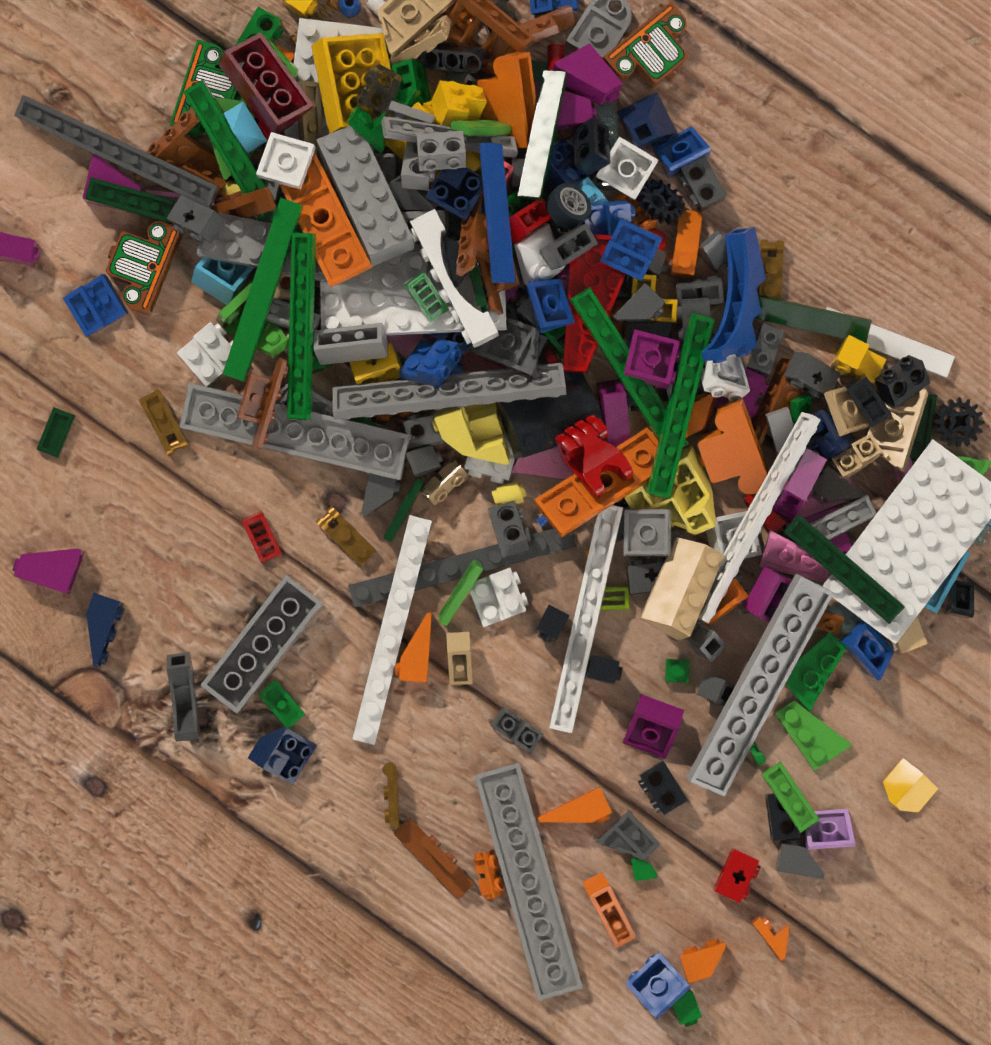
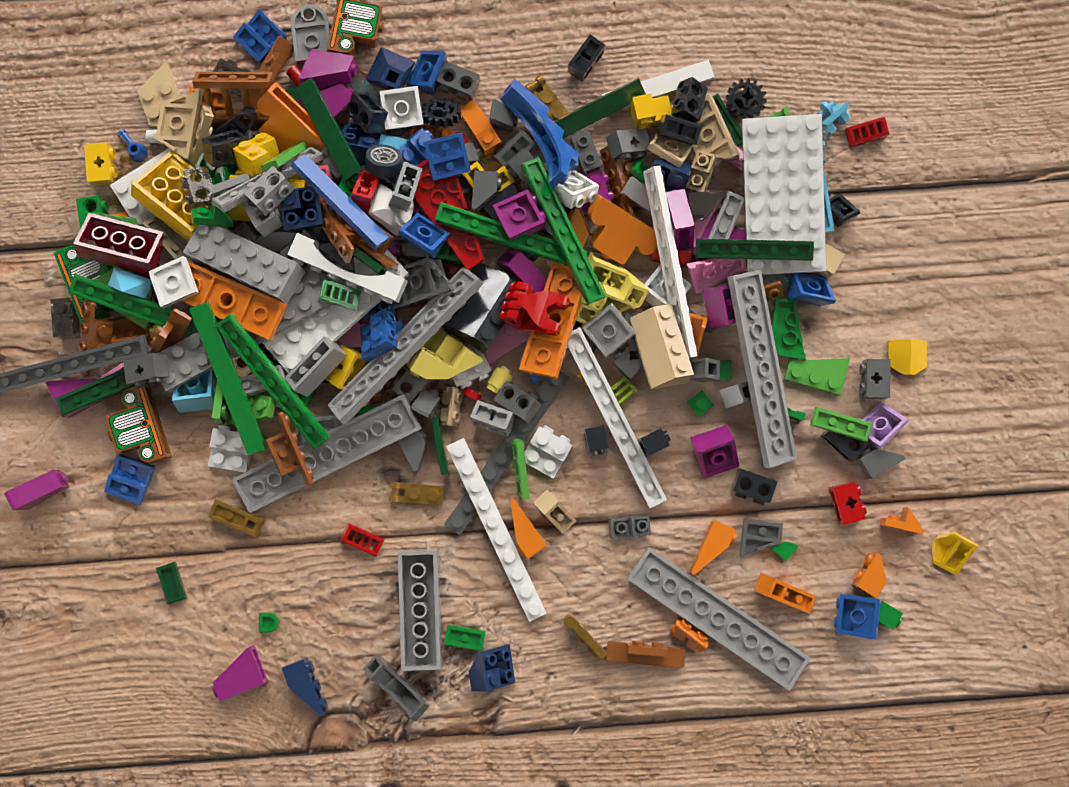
camera: 35 degrees left, 0 degrees up
none -> clear smoke brick [50,297,81,340]
none -> black brick [202,129,247,168]
none -> green tile [259,612,280,633]
none -> red tile [462,387,481,402]
none -> light grey brick [470,400,515,437]
none -> black brick [568,34,605,82]
none -> green tile [715,360,733,381]
none -> dark grey brick [859,359,890,399]
none -> yellow slope [932,532,978,576]

